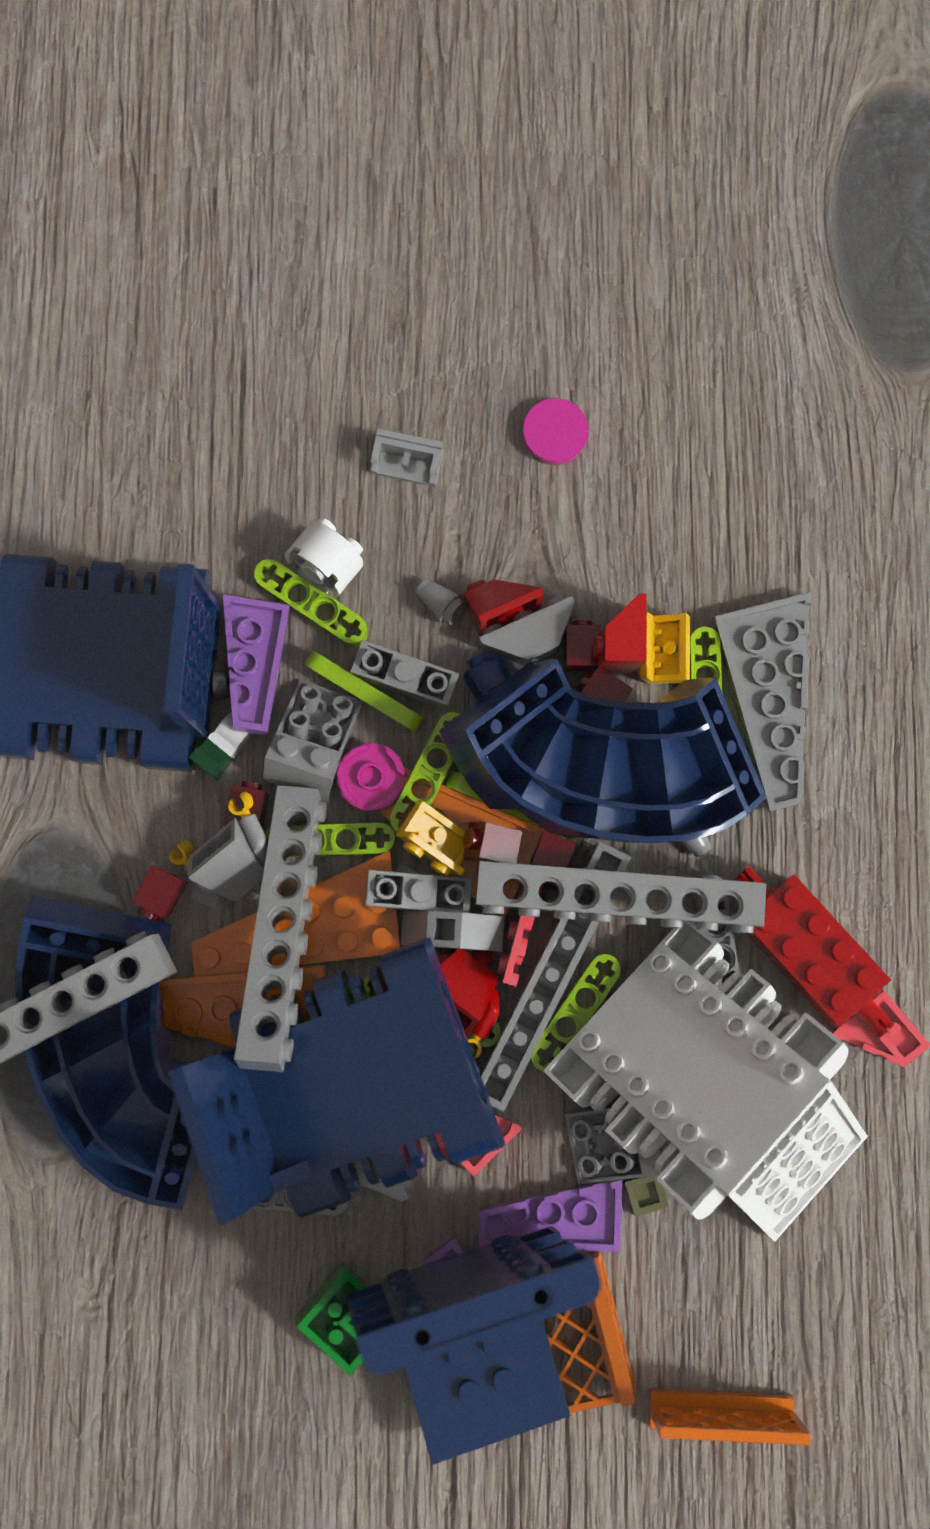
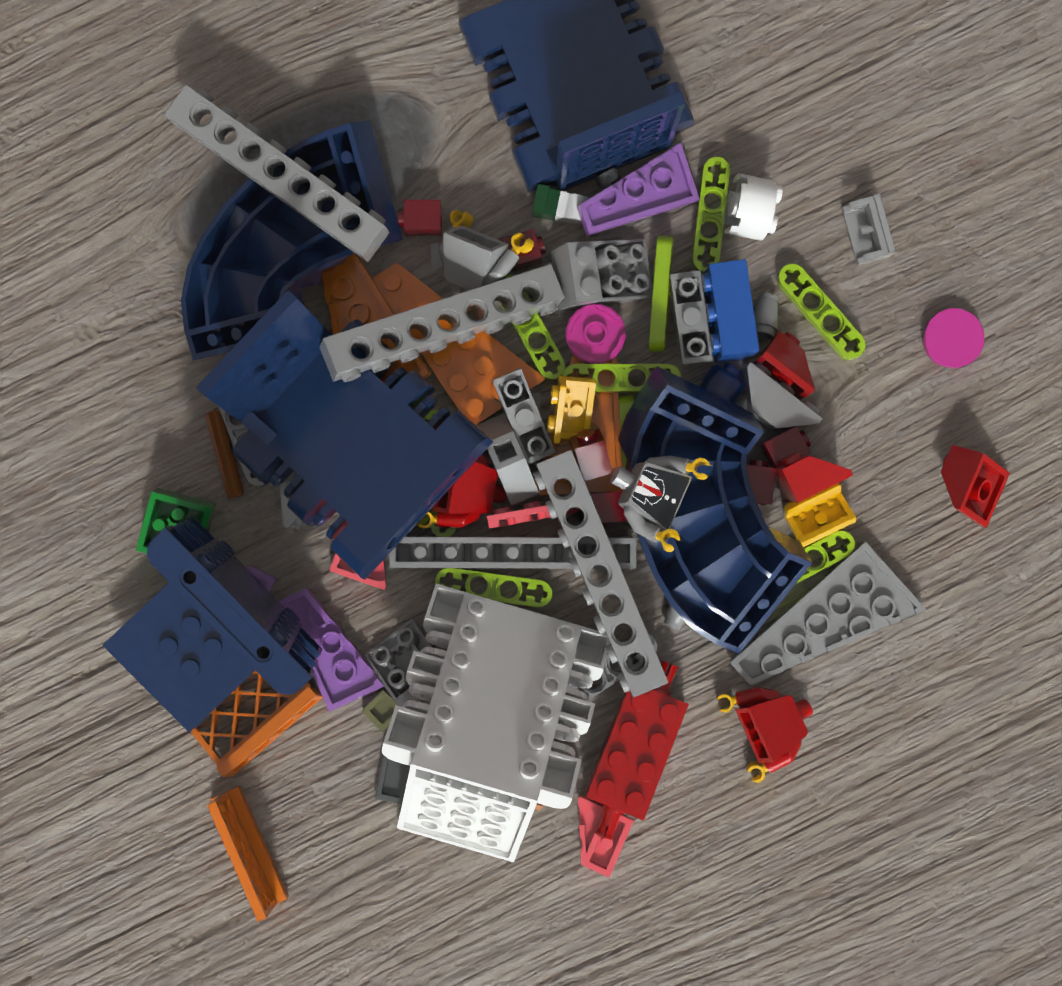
camera: 65 degrees right, 5 degrees up
none -> dark orange axle [205,410,244,498]
none -> dark grey tile [374,755,410,804]
none -> torso [610,456,711,552]
none -> blue brick [702,259,759,363]
none -> red torso [716,687,813,783]
none -> lime beam [777,264,866,360]
none -> red slope [940,445,1010,528]

